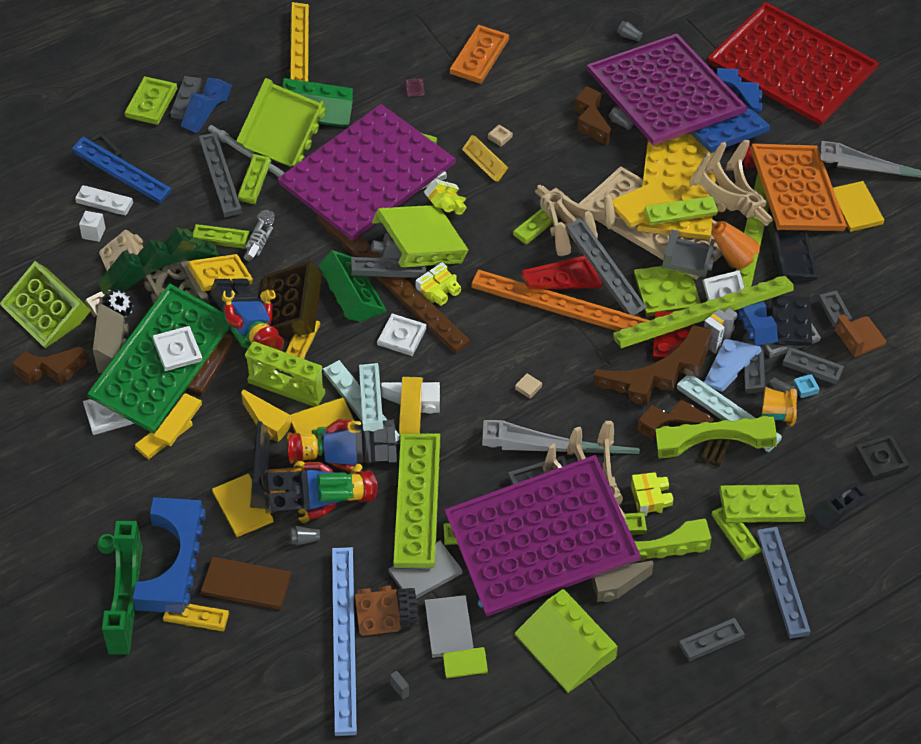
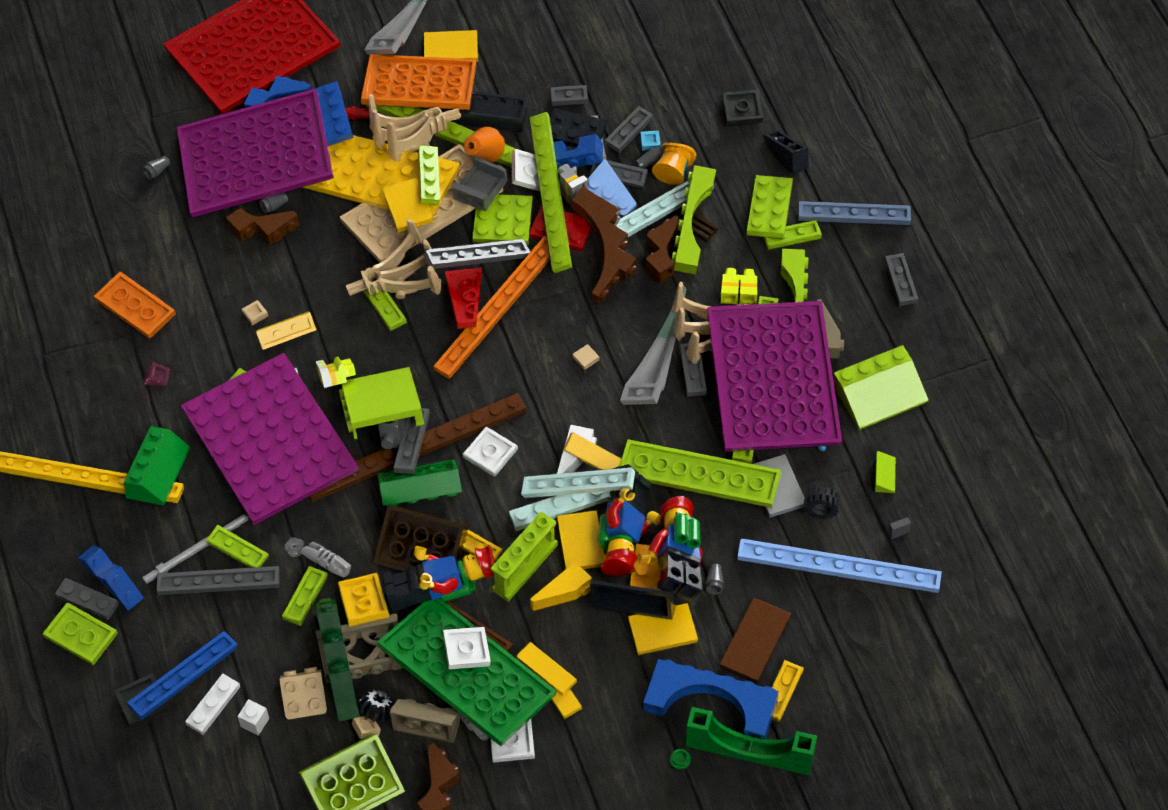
camera: 75 degrees left, 5 degrees up
lime panel [236,78,326,168] -> none
dark orange bracket [354,585,401,636] -> none
neon yellow hips [416,262,461,306] -> none
light grey tile [425,595,474,658] -> none
dark orange bracket [835,314,886,358] -> none

